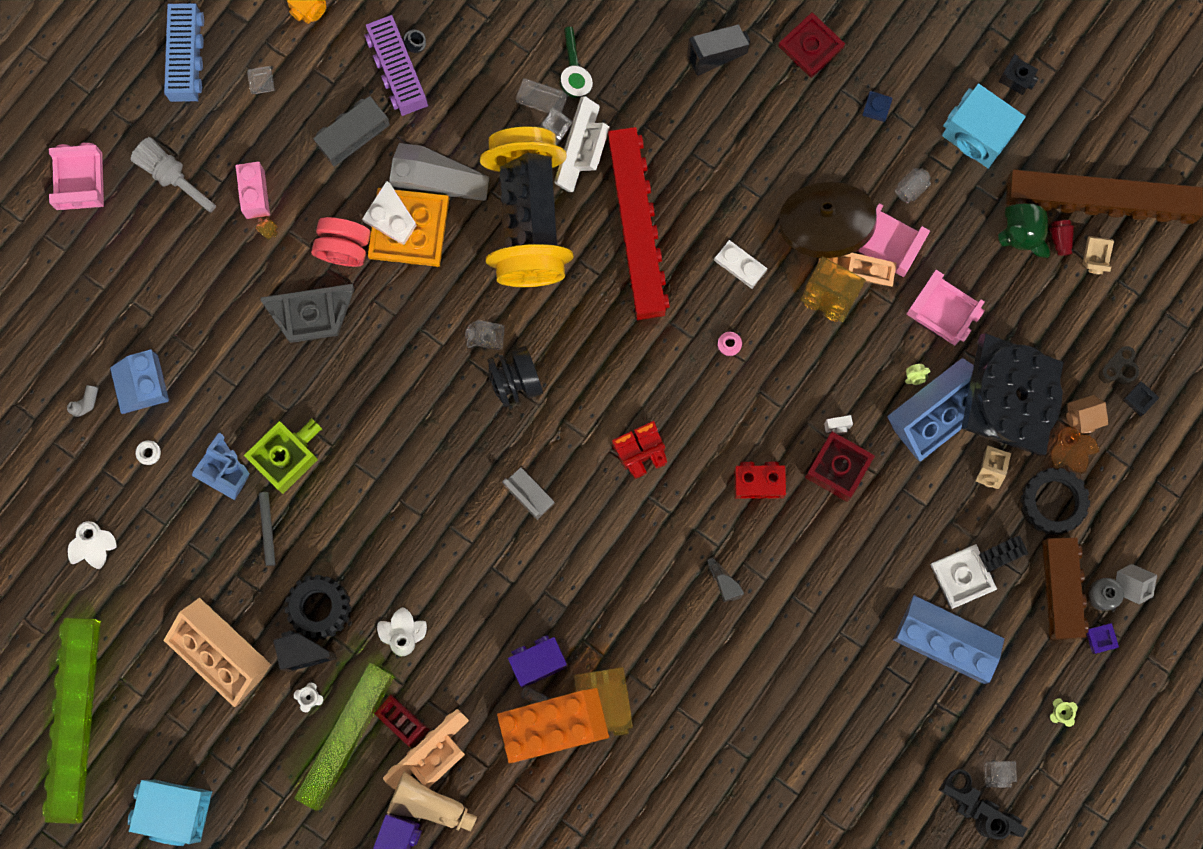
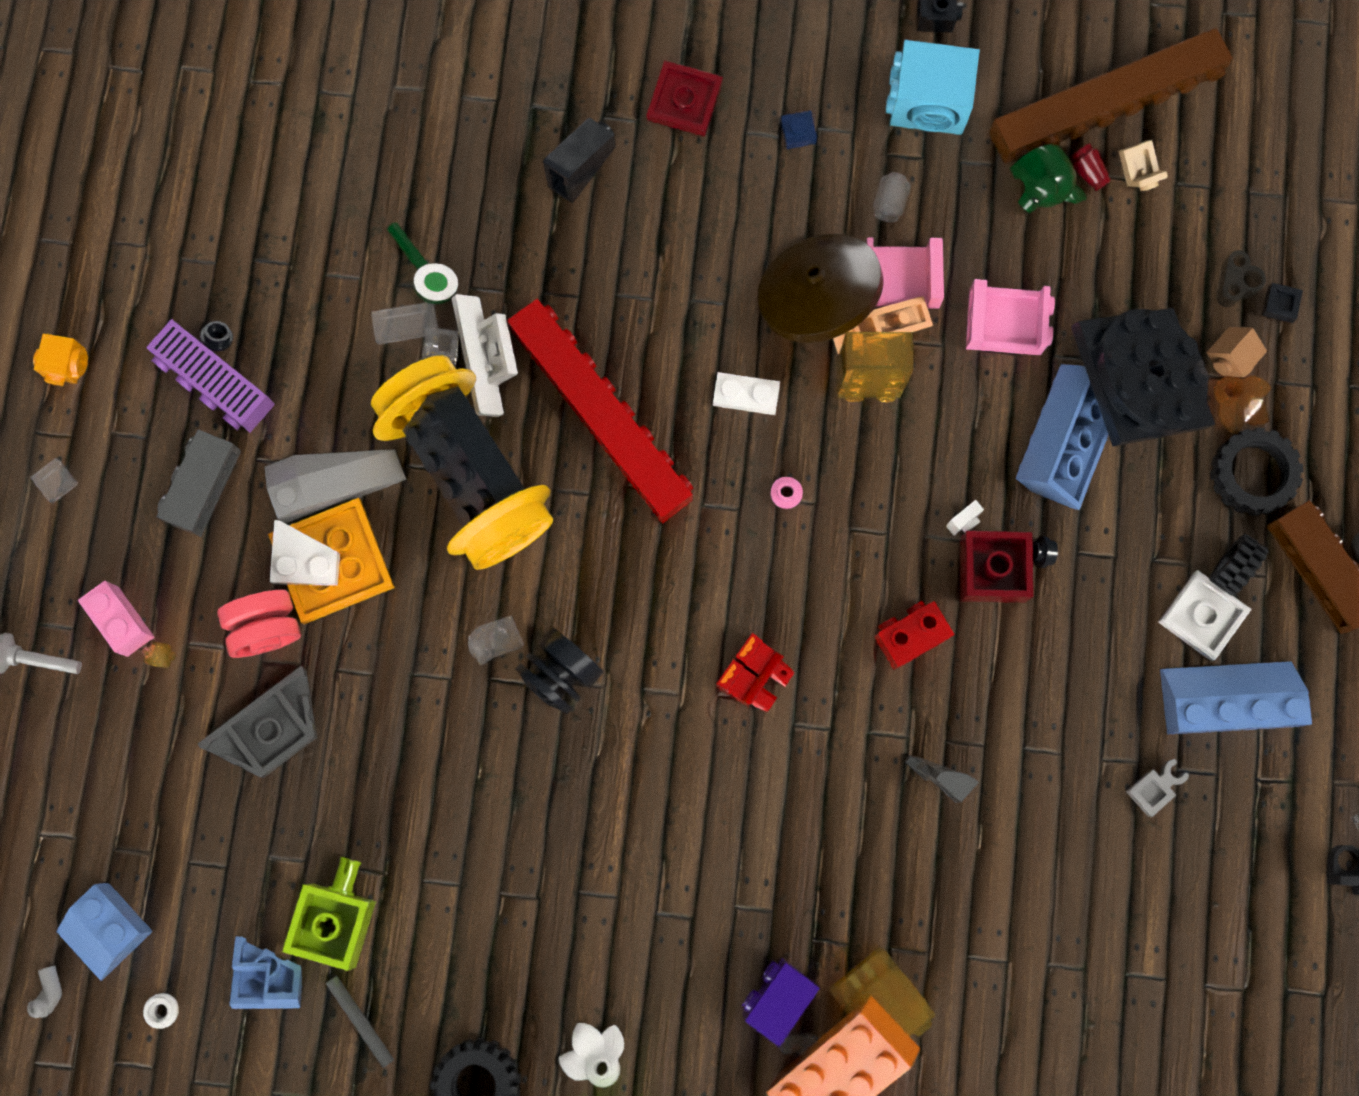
camera: 30 degrees left, 0 degrees up
light grey panel [502,467,555,520] -> none
yellowish green plate [905,364,930,385] -> none
tan bracket [976,446,1011,489] -> none
none -> black plate [1032,536,1058,568]
none -> light grey plate [1126,759,1189,817]

